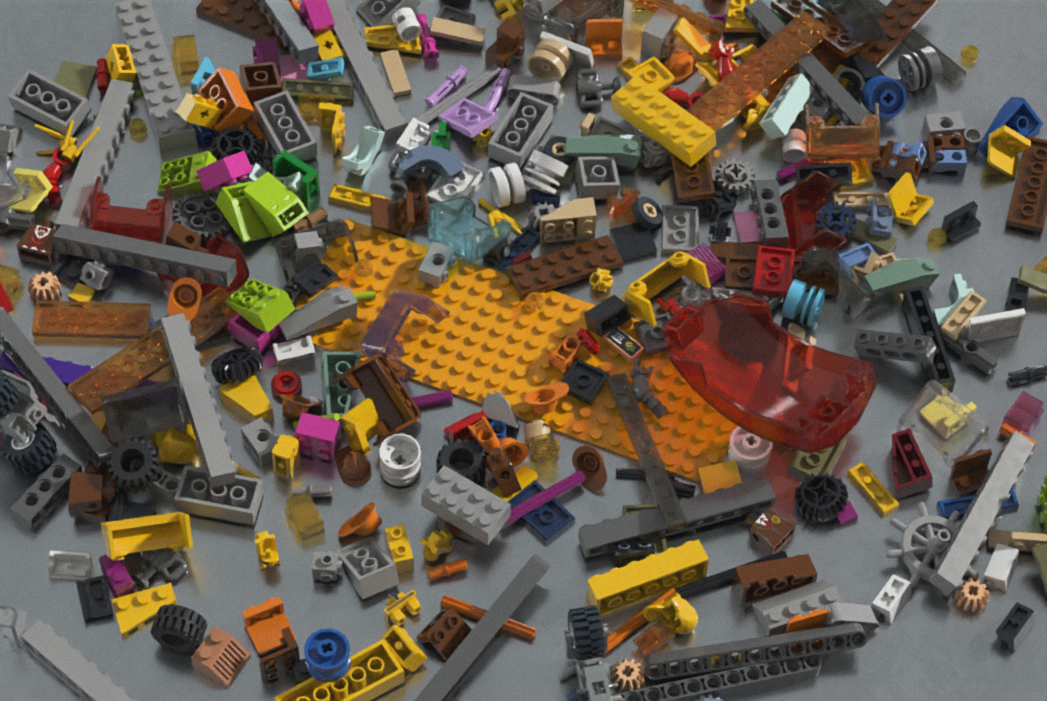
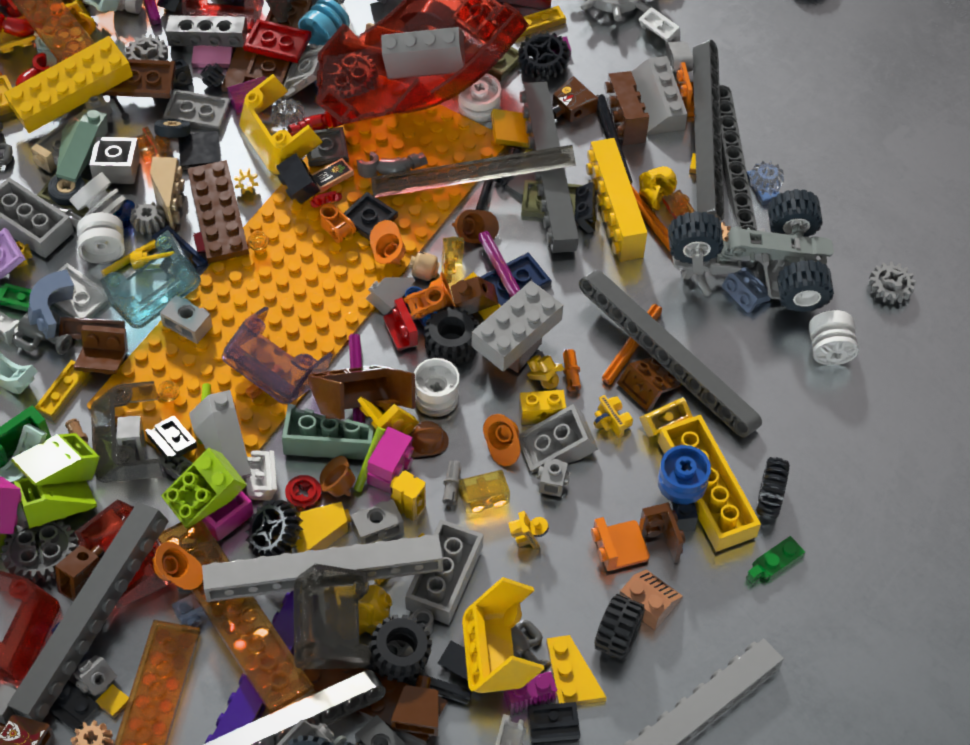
camera: 80 degrees left, 0 degrees up
none -> light grey slope [381,27,465,80]

